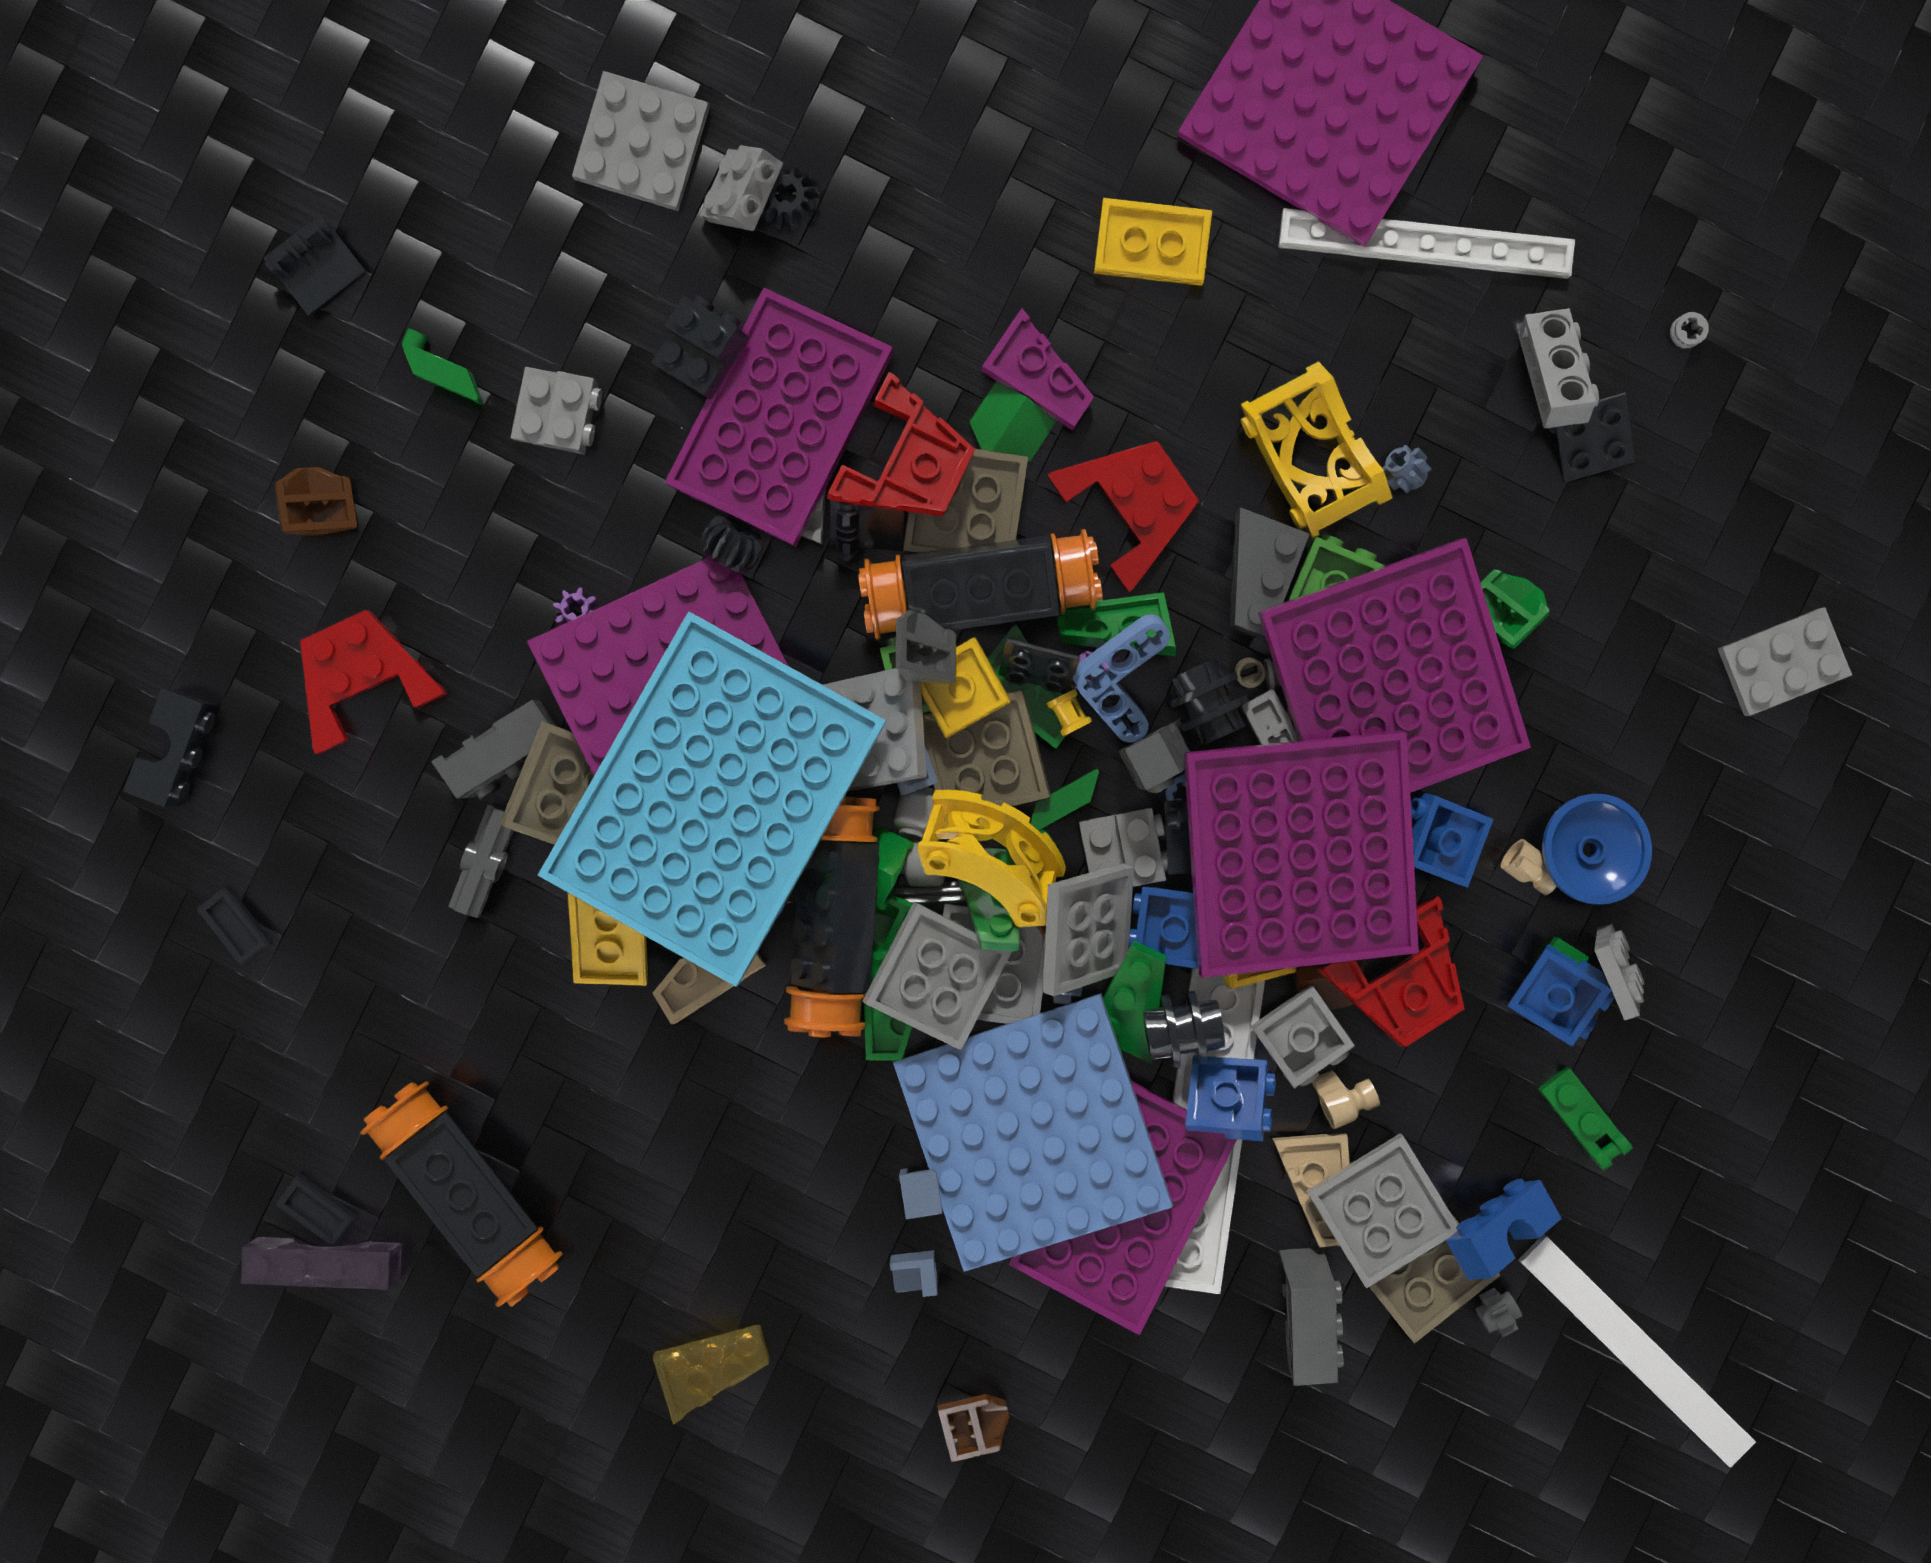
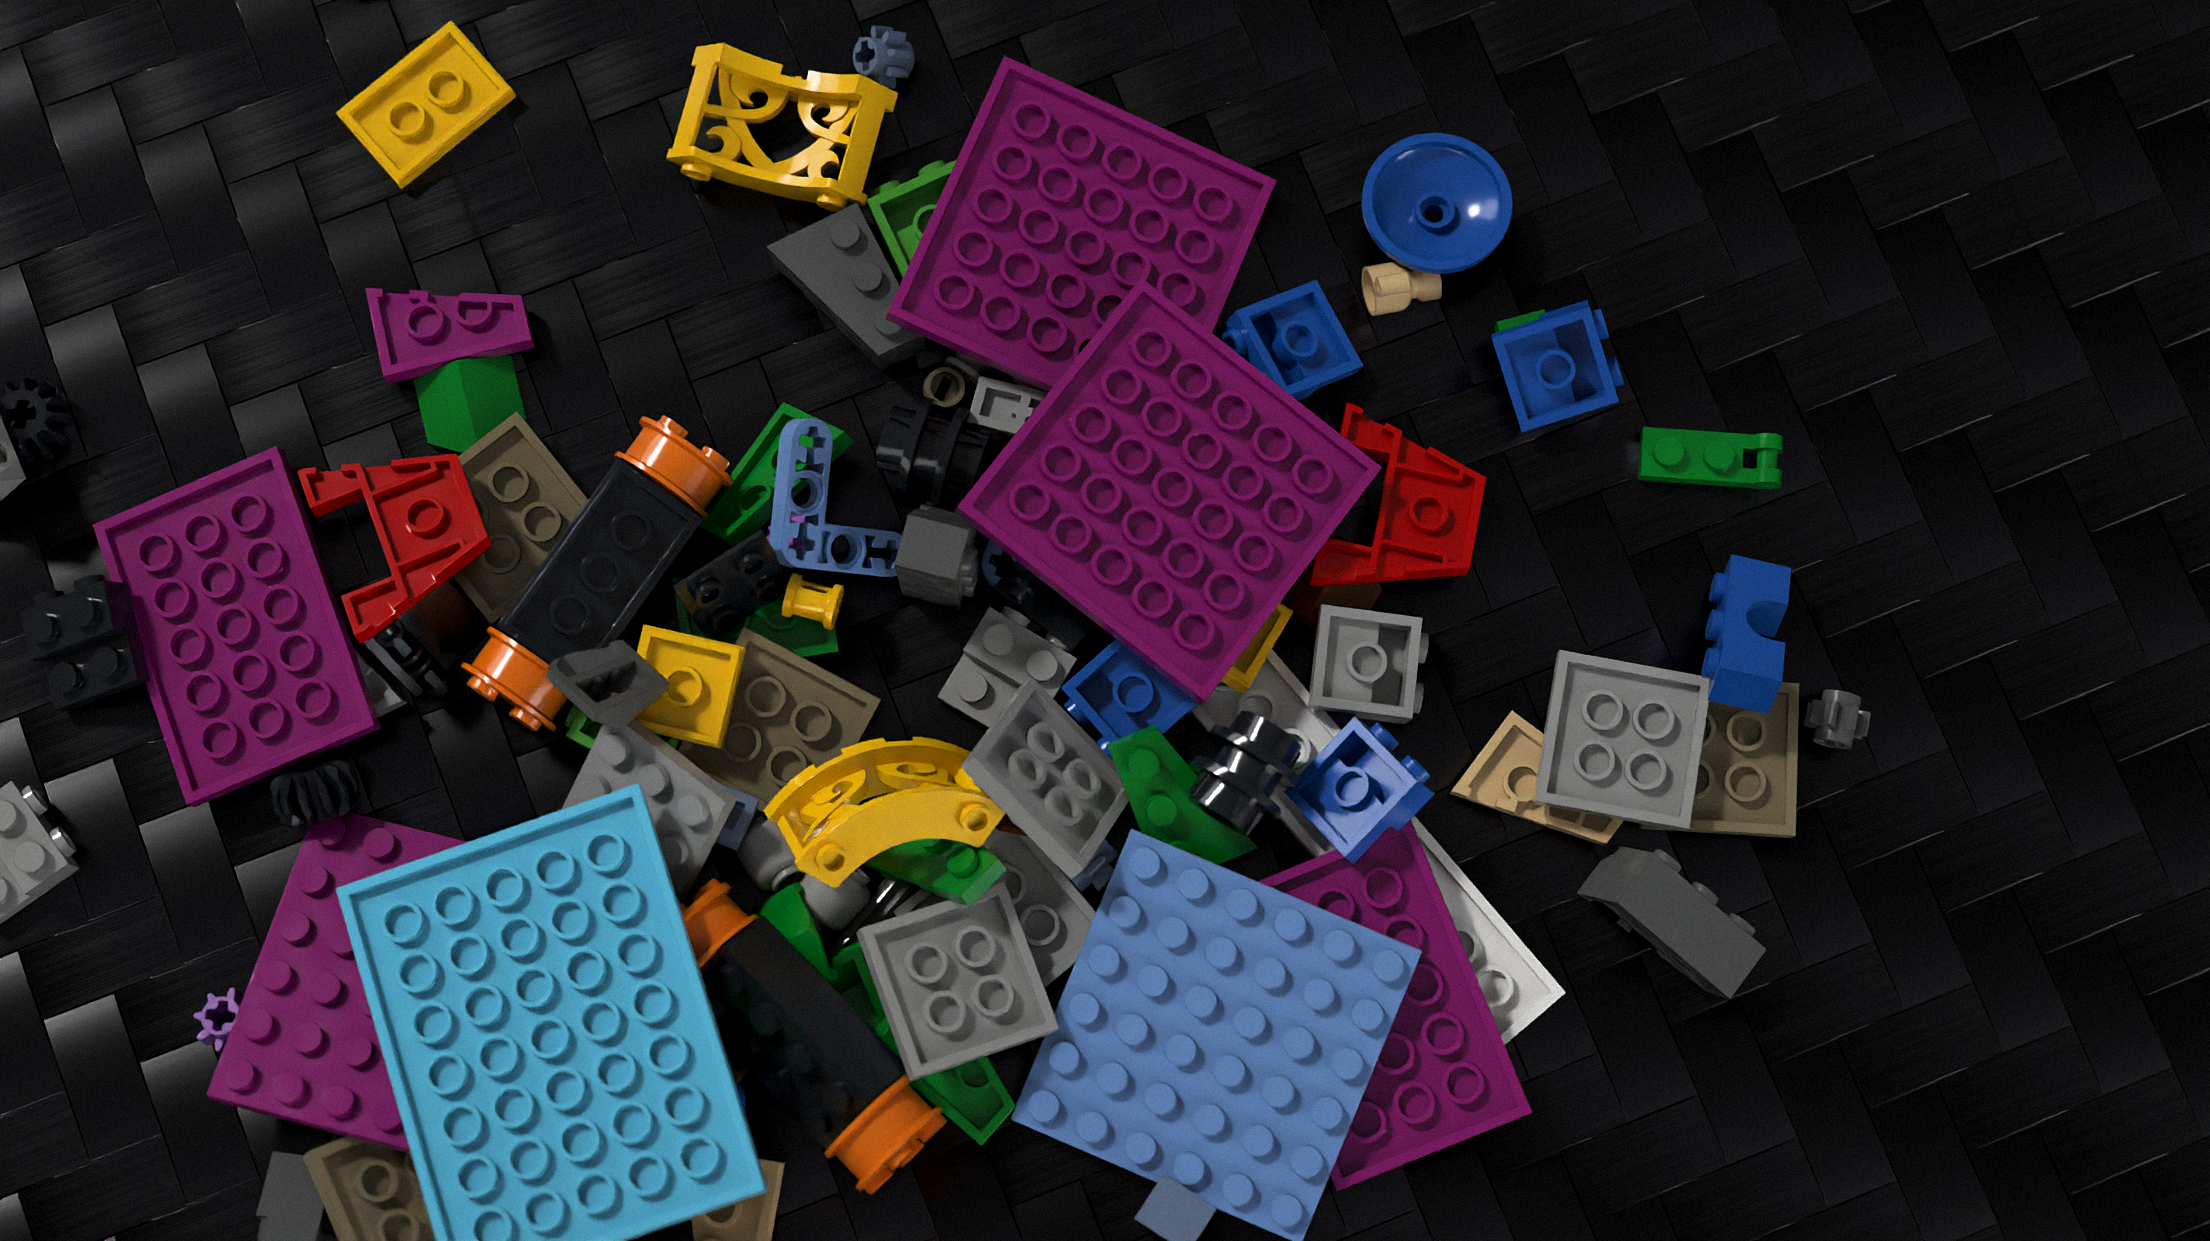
camera: 55 degrees left, 10 degrees down
green piece [1030,769,1099,839] -> none
red wing [1047,441,1199,593] -> none
tan piece [1312,1070,1380,1129] -> none
green slope [1481,569,1550,649] -> none
white tile [1518,1234,1756,1468] -> none
light grey plate [1595,922,1644,1020] -> none

